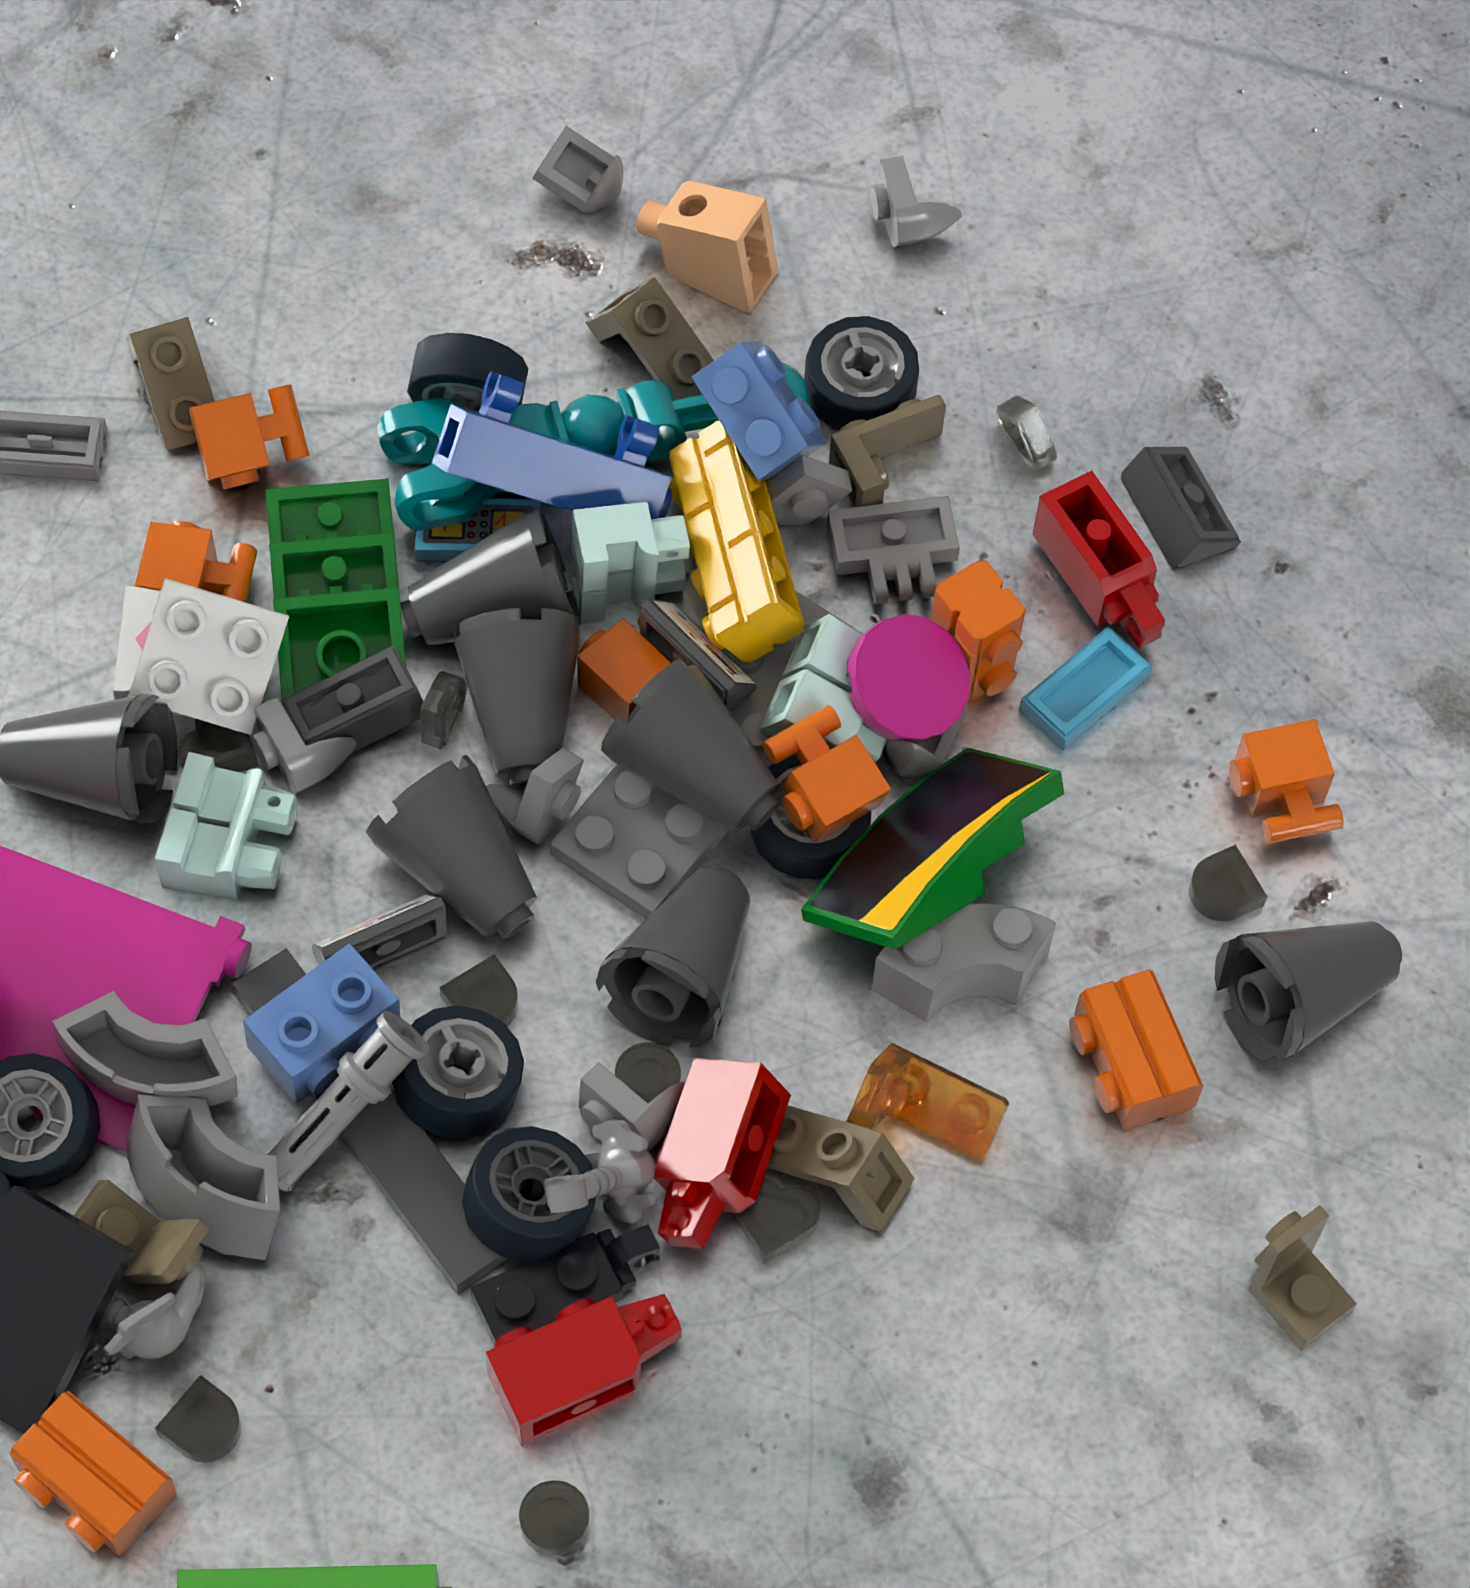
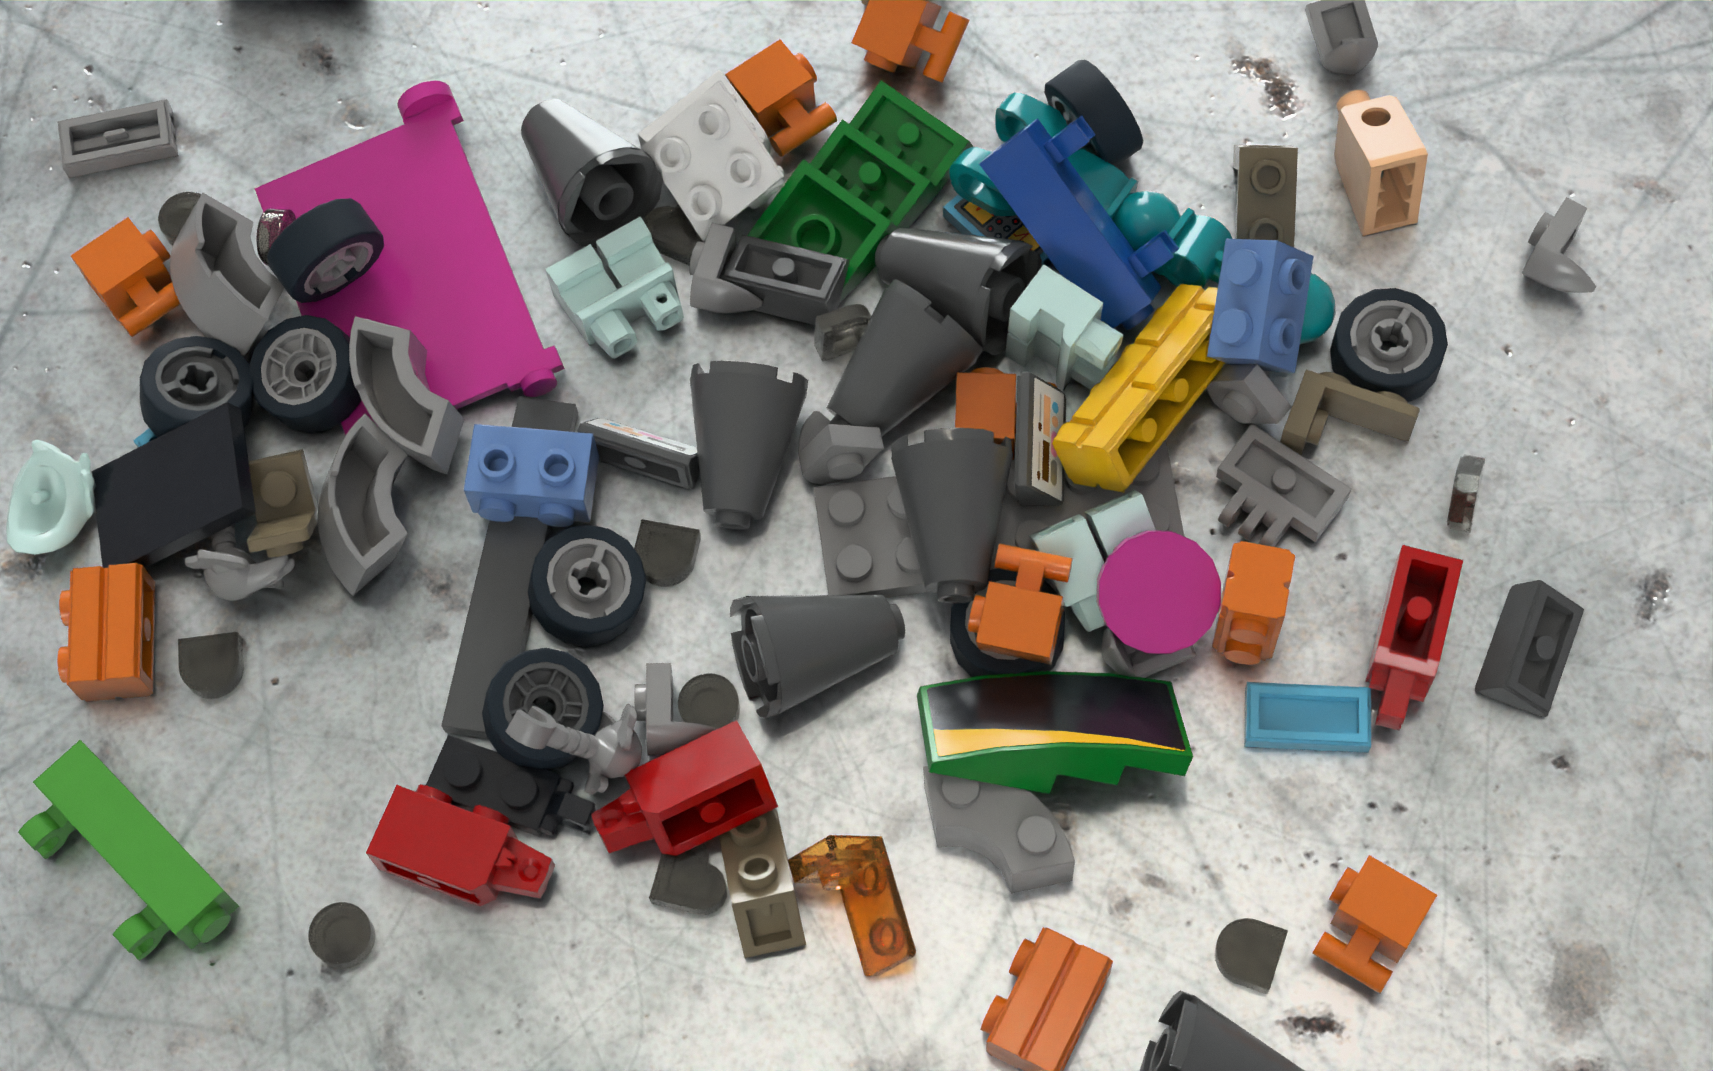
camera: 55 degrees right, 5 degrees up
light grey pin [268,1011,429,1192] -> none

